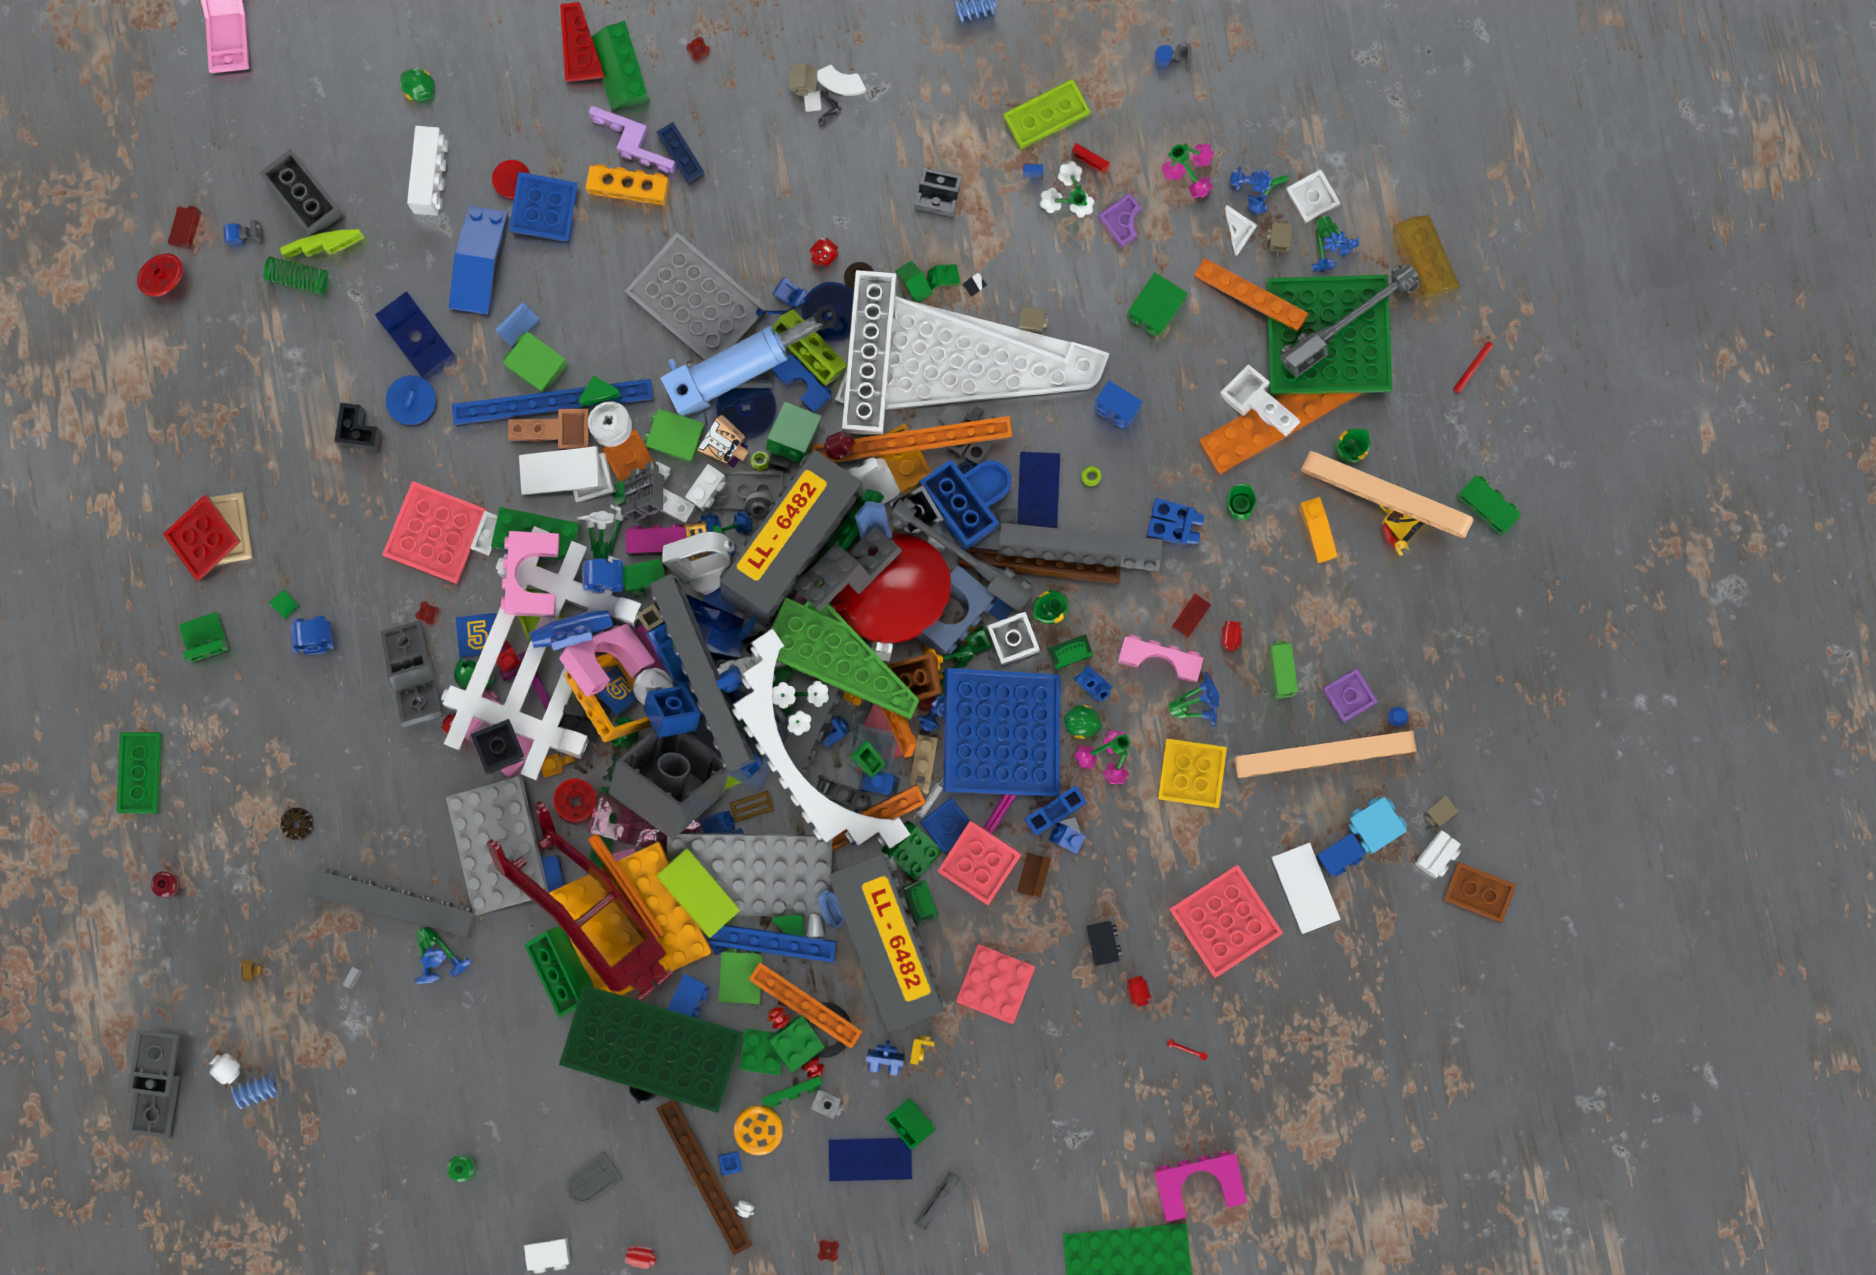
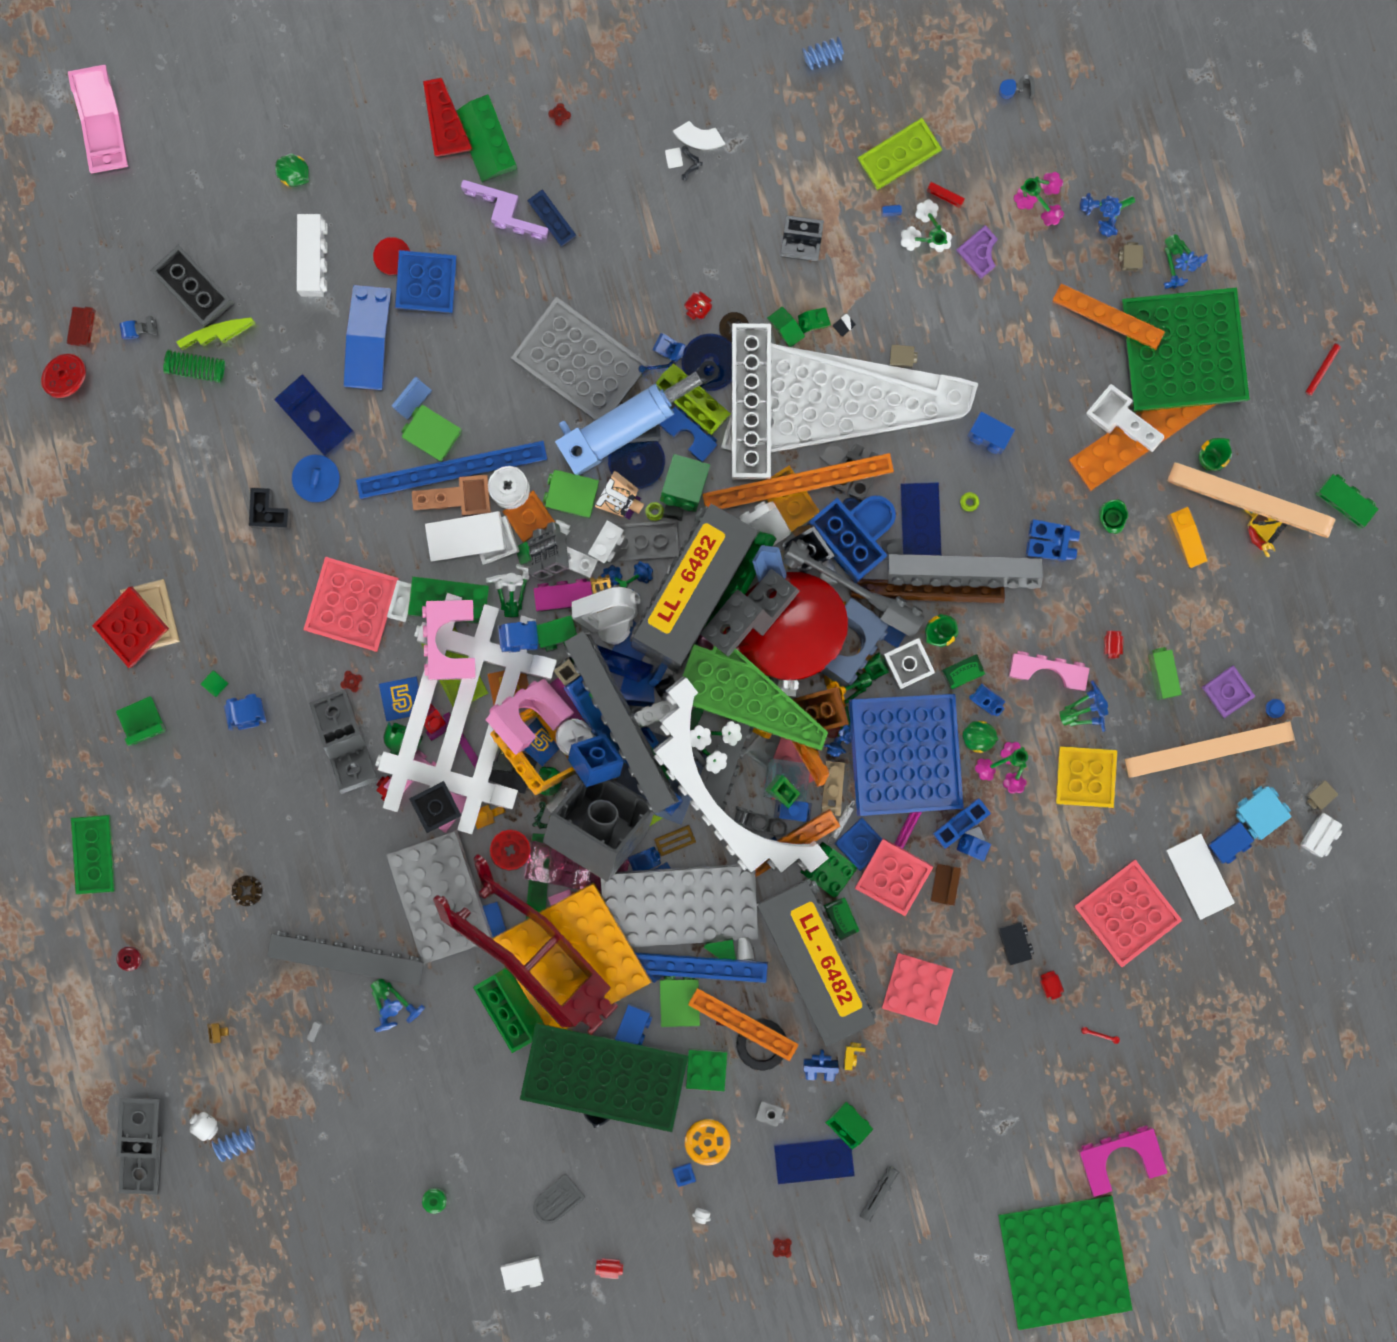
camera: 15 degrees left, 5 degrees up
blue plate [530,610,613,651] -> none
green slope [579,375,621,407] -> none
light orange brick [585,164,670,206] -> none
orange axle [588,834,664,940] -> none
lime tile [656,848,740,938] -> none
reddish brown plate [656,1099,752,1255] -> none
blue bracket [716,666,744,693] -> none
light grey plate [745,492,775,518] -> none
green plate [761,1076,823,1108] -> none
green plate [767,1007,825,1078] -> none
dark tan brick [788,64,818,96] -> none
medium blue tile [818,890,845,928] -> none
blue bracket [822,716,851,748] -> none
dark red head [824,431,855,461] -> none
green brick [1127,272,1188,337] -> none
clear red tile [1172,593,1212,638] -> none
white tile [1225,205,1258,256] -> none
dark grey bar [1280,264,1420,378] -> none
white tile [1286,169,1341,224] -> none
clear yellow slope [1392,215,1460,302] -> none
dark orange plate [1443,862,1516,923] -> none

